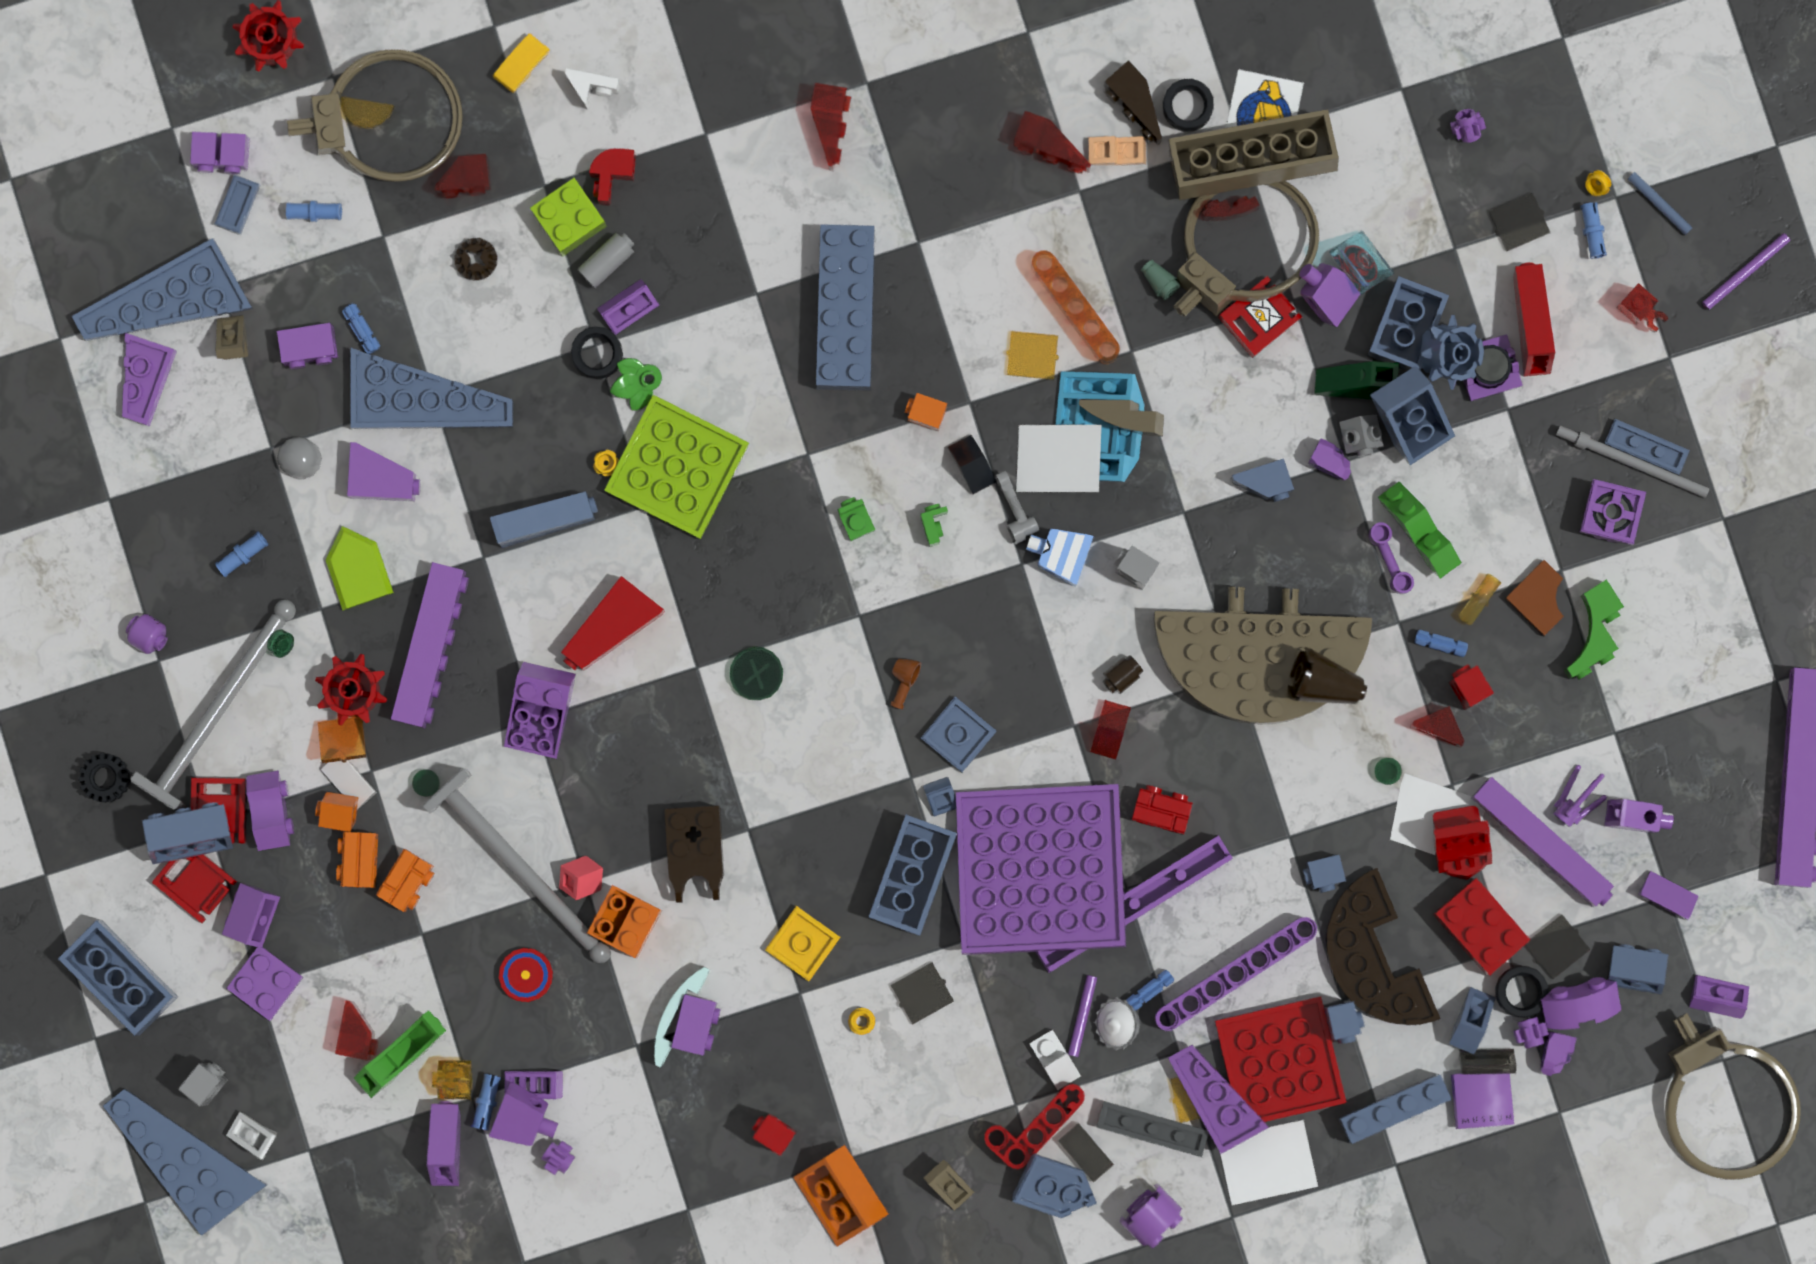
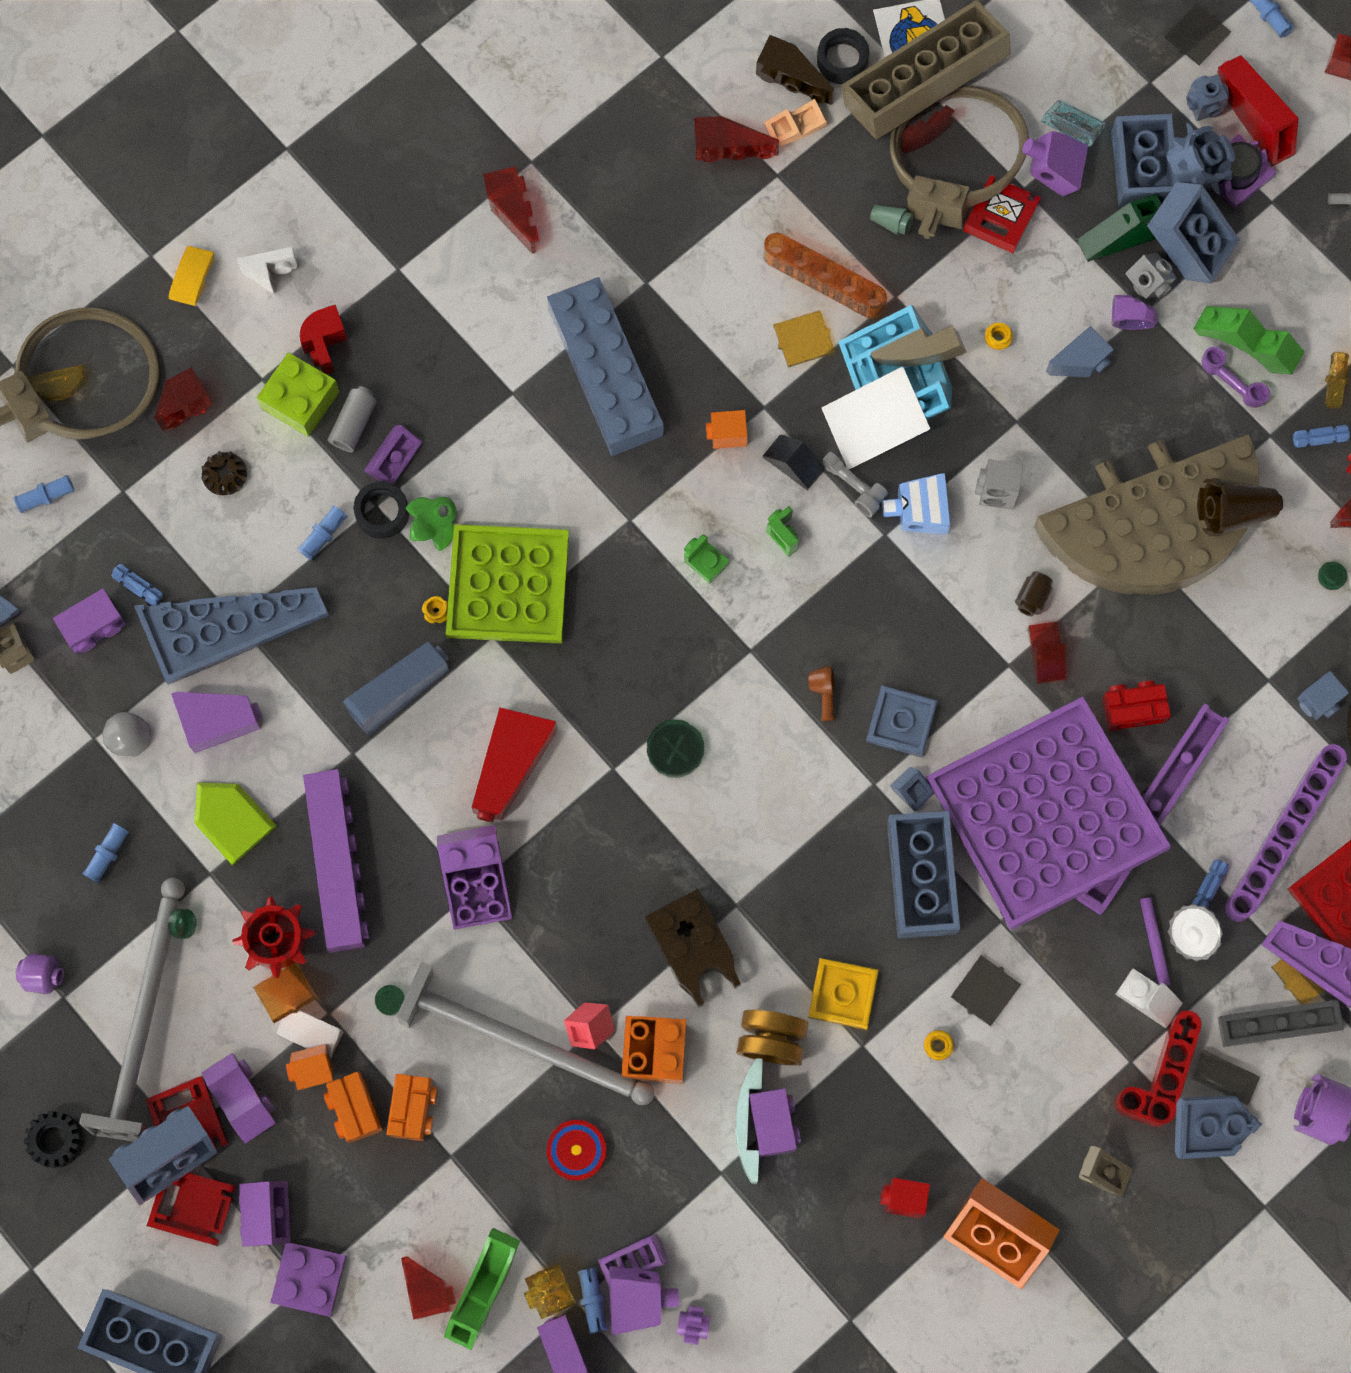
camera: 30 degrees left, 10 degrees down
none -> medium blue pin [297,505,348,561]
none -> pearl gold wheel [736,1010,809,1066]
none -> yellow plate [984,322,1013,350]
none -> sand blue brick [1186,74,1229,122]

